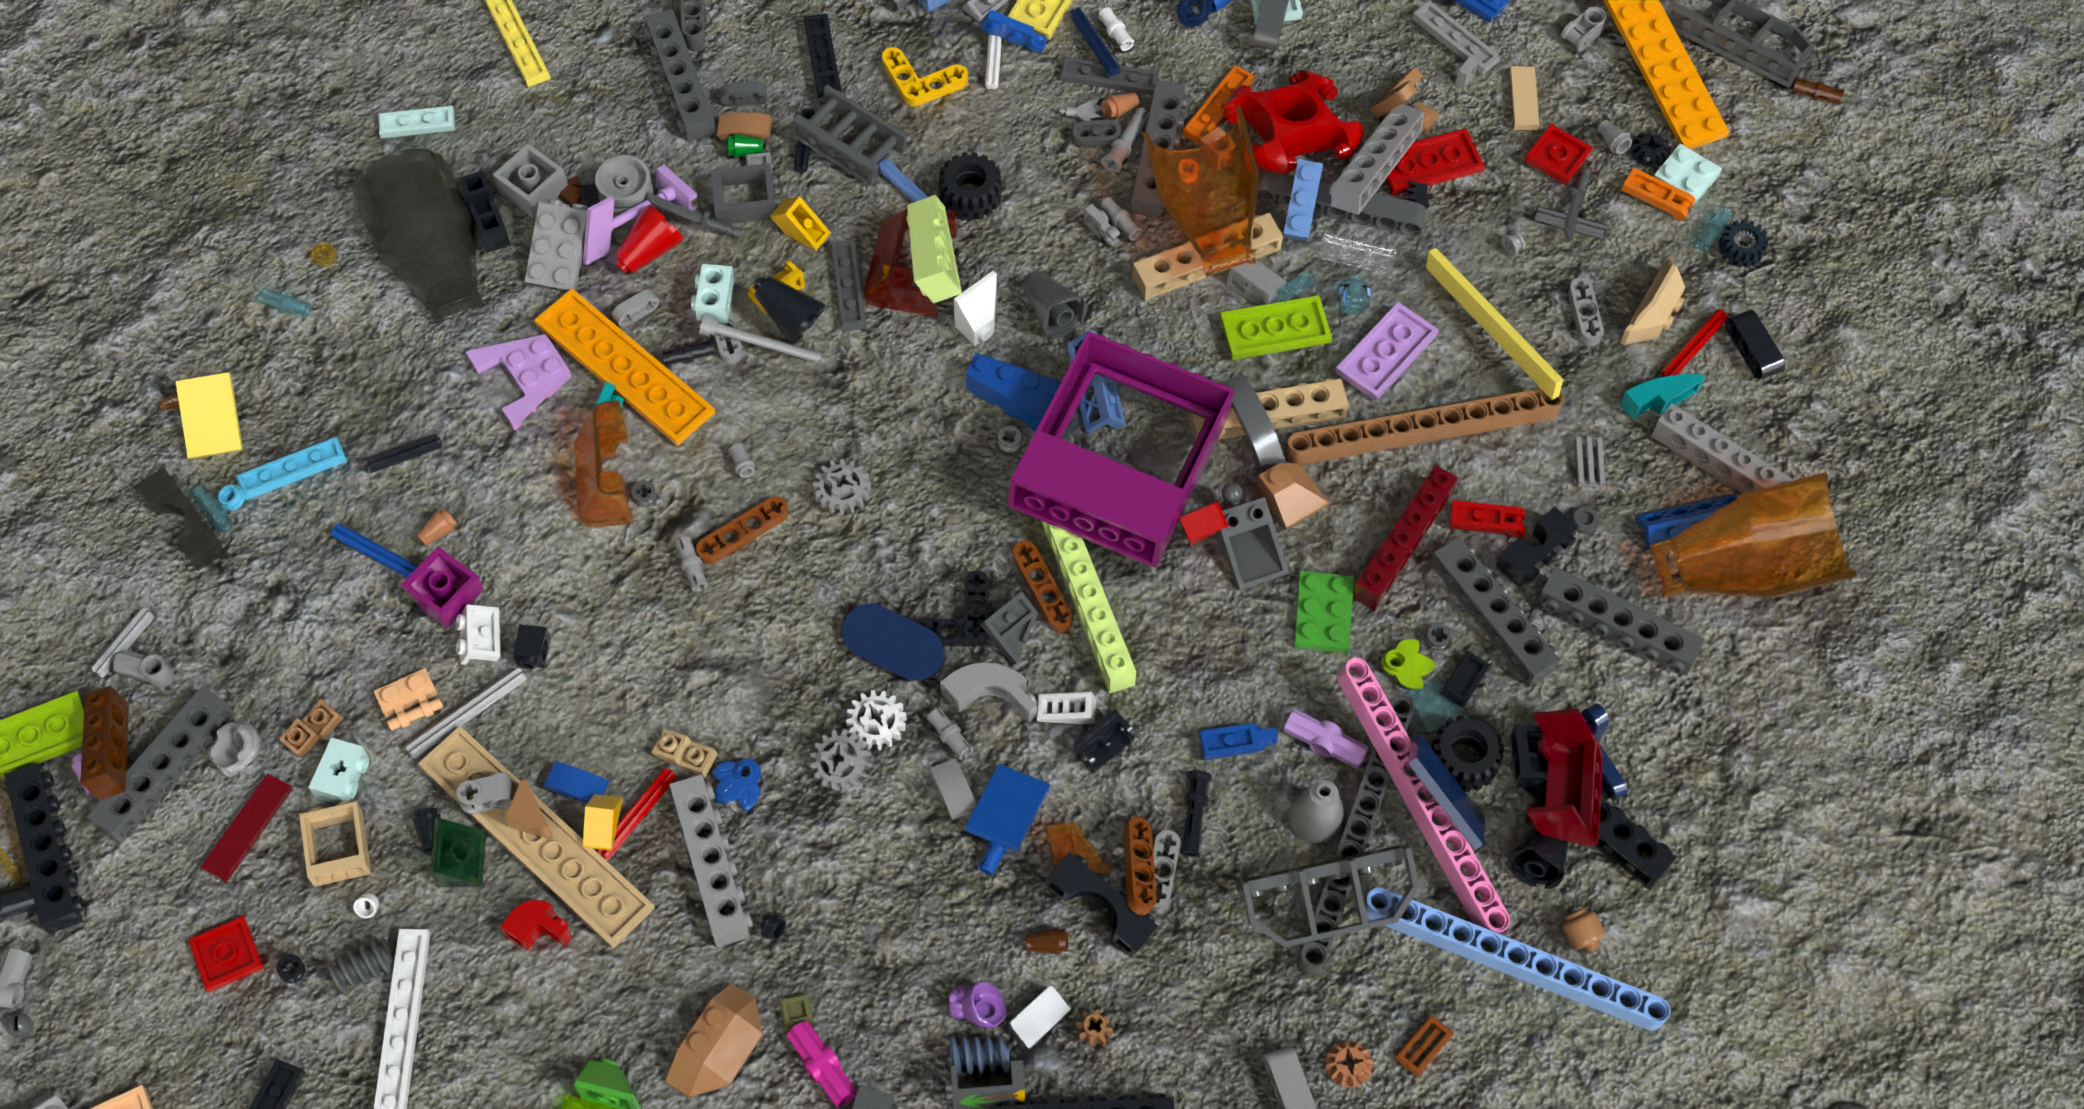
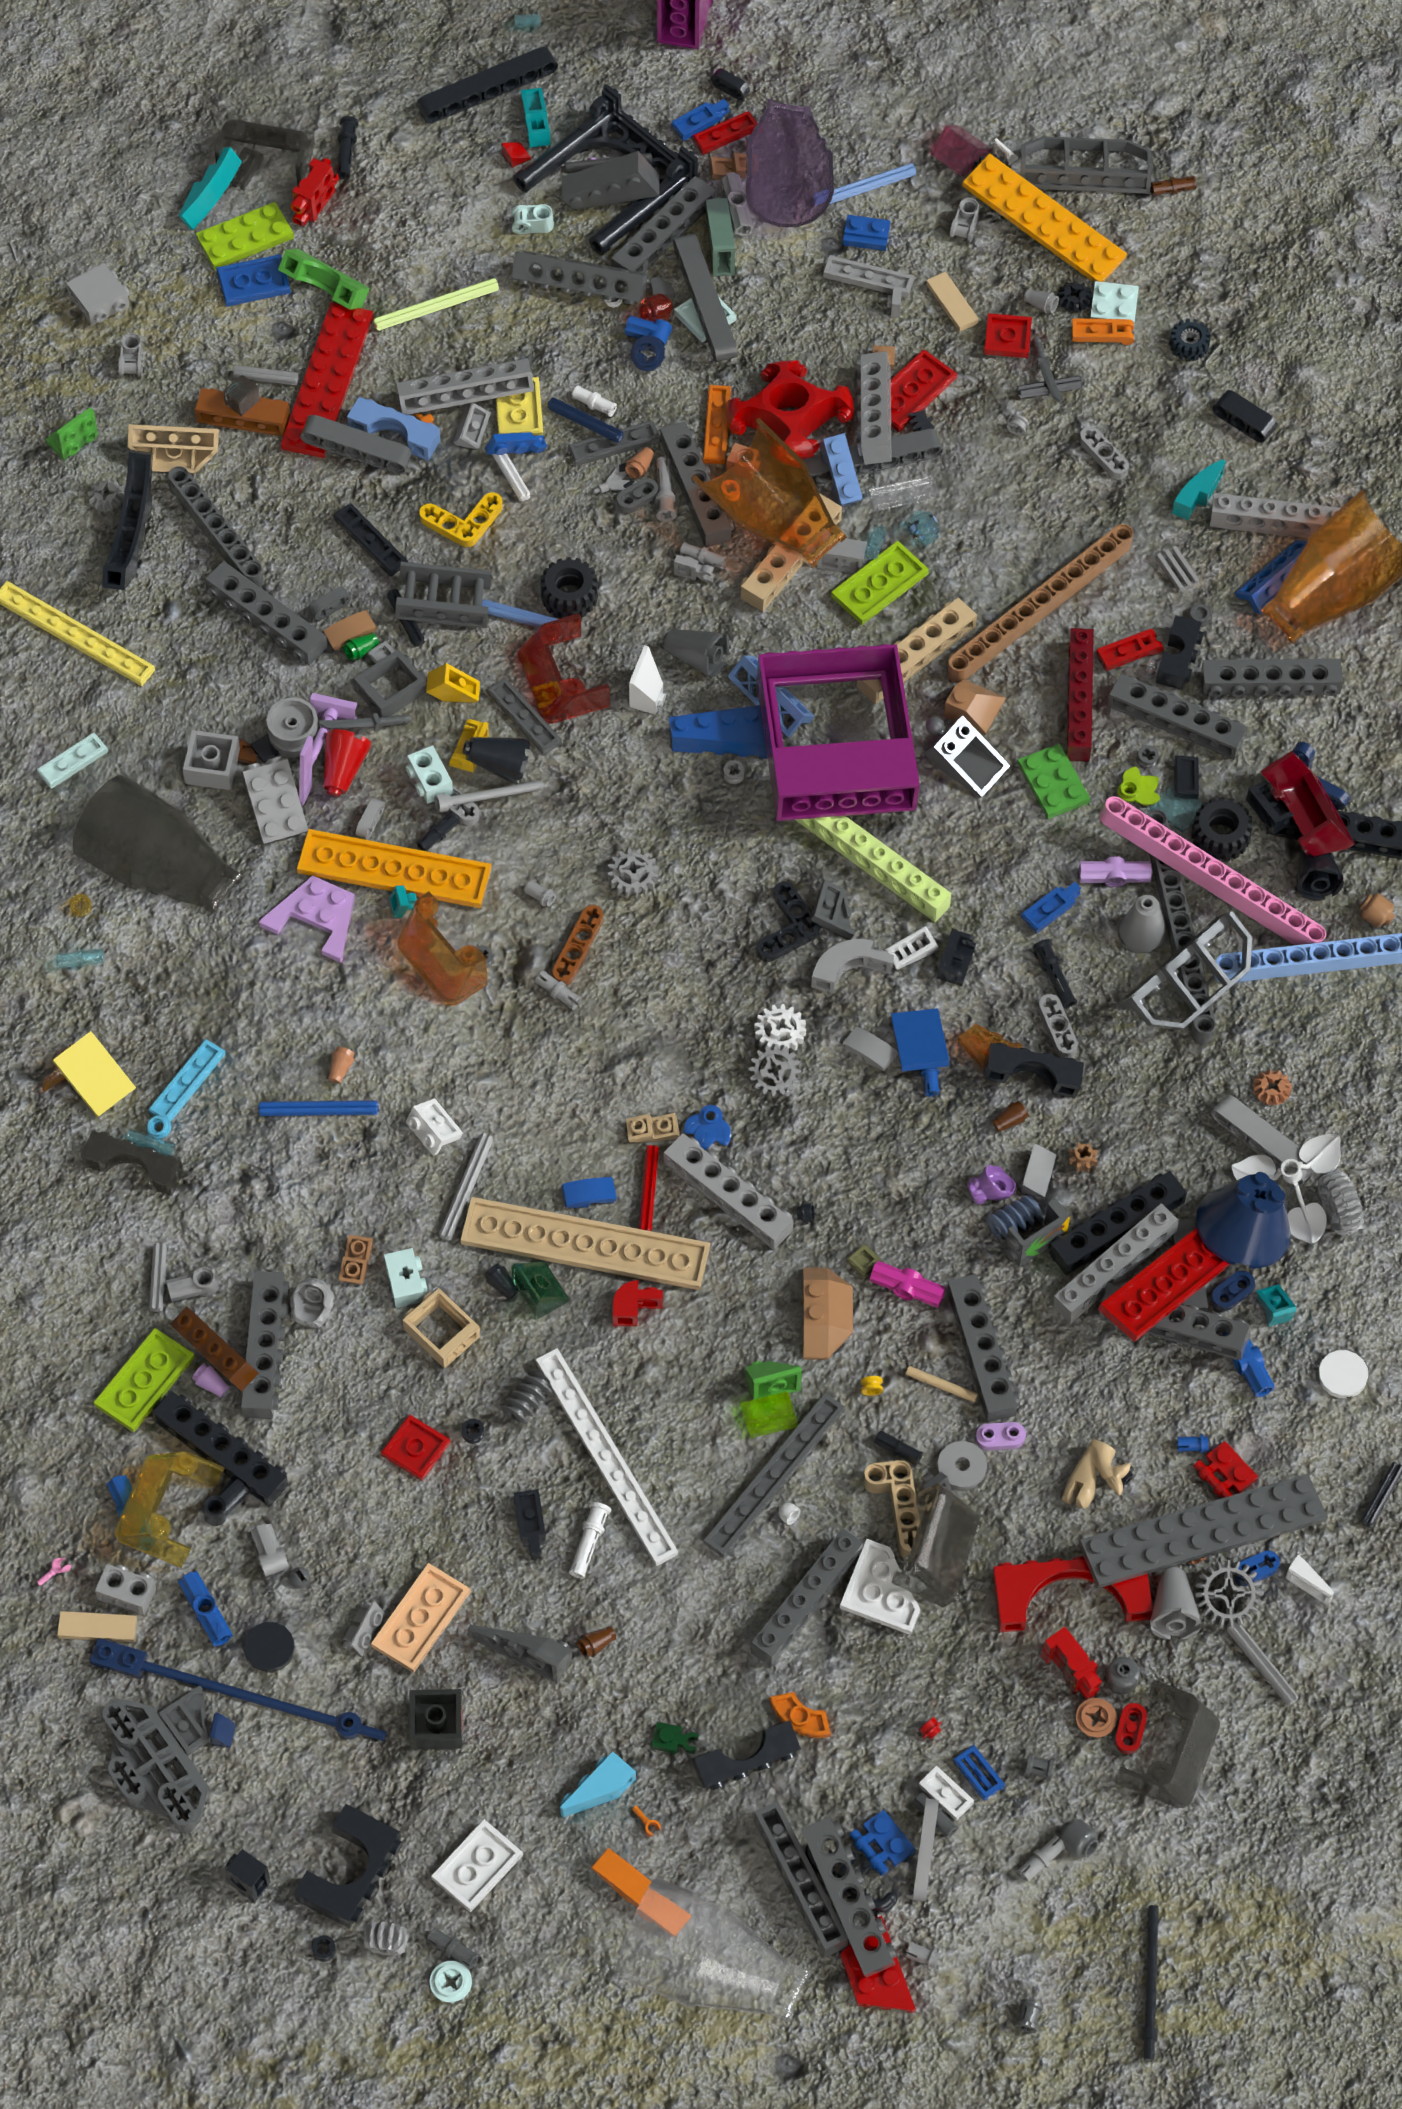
camera: 30 degrees left, 0 degrees up
dark red tile [200,773,293,883] -> none
white hinge [354,893,379,919] -> none
black axle [364,434,442,473] -> none
light nougat plate [374,668,443,731] -> none
magenta slope [401,547,484,629] -> none
light grey piece [456,773,514,814] -> none
black arch [459,170,511,253] -> none
medium nougat slope [505,779,553,839] -> none
black brick [513,624,551,670] -> none
yellow slope [583,794,623,851] -> none
dark blue tile [843,603,945,682] -> none
yellowish green wedge [906,195,962,303] -> none
light grey pin [927,708,974,760] -> none
dark orange beam [1013,541,1073,633] -> none
dark orange beam [1123,816,1157,915] -> none
red slope [1180,502,1229,547] -> none
dark grey slope [1222,374,1286,474] -> none
lavender plate [1335,302,1439,401] -> none
medium nougat beam [1369,66,1423,118] -> none
dark orange tile [1394,1014,1454,1079] -> none
dark blue tile [1408,734,1485,850] -> none
light yellow tile [1426,248,1563,400] -> none
tan wedge [1620,256,1685,345] -> none
red axle [1660,309,1728,377] -> none
clear light blue pin [1694,206,1734,252] -> none

